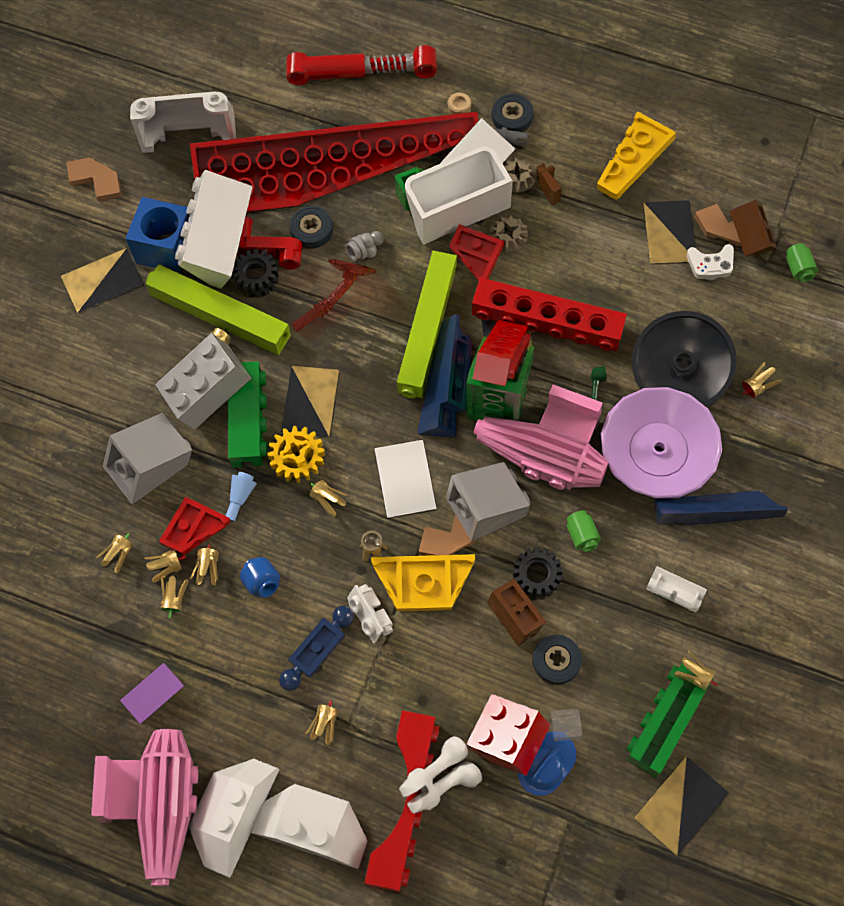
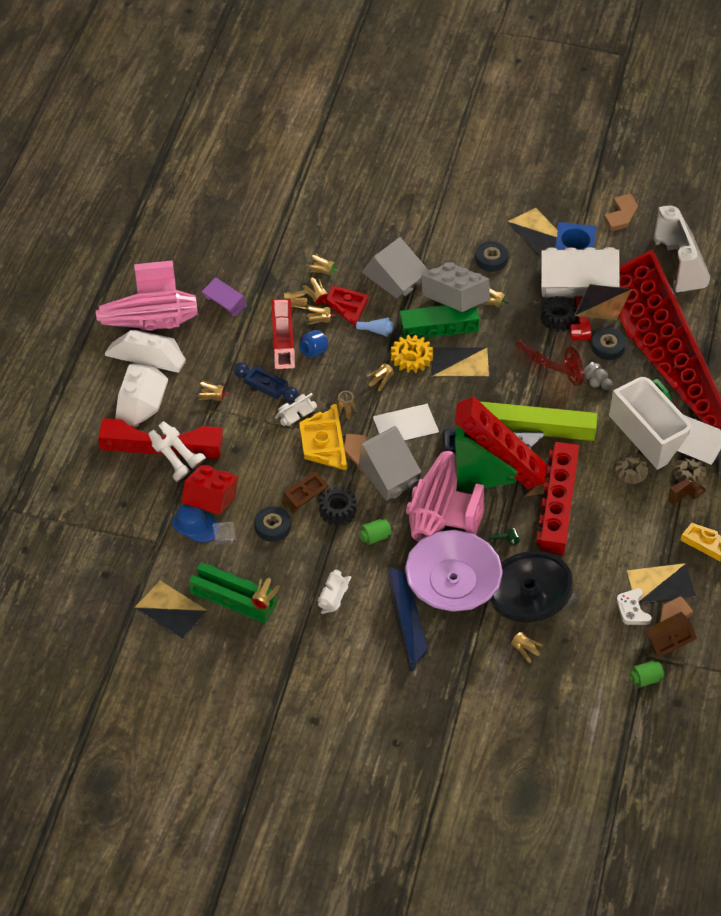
camera: 80 degrees right, 15 degrees down
lime brick [146,264,291,356] -> none
red wing [449,224,505,281] -> none
none -> red arch [271,298,295,369]
none -> black bush [475,241,509,272]
none -> sticker [575,284,631,320]

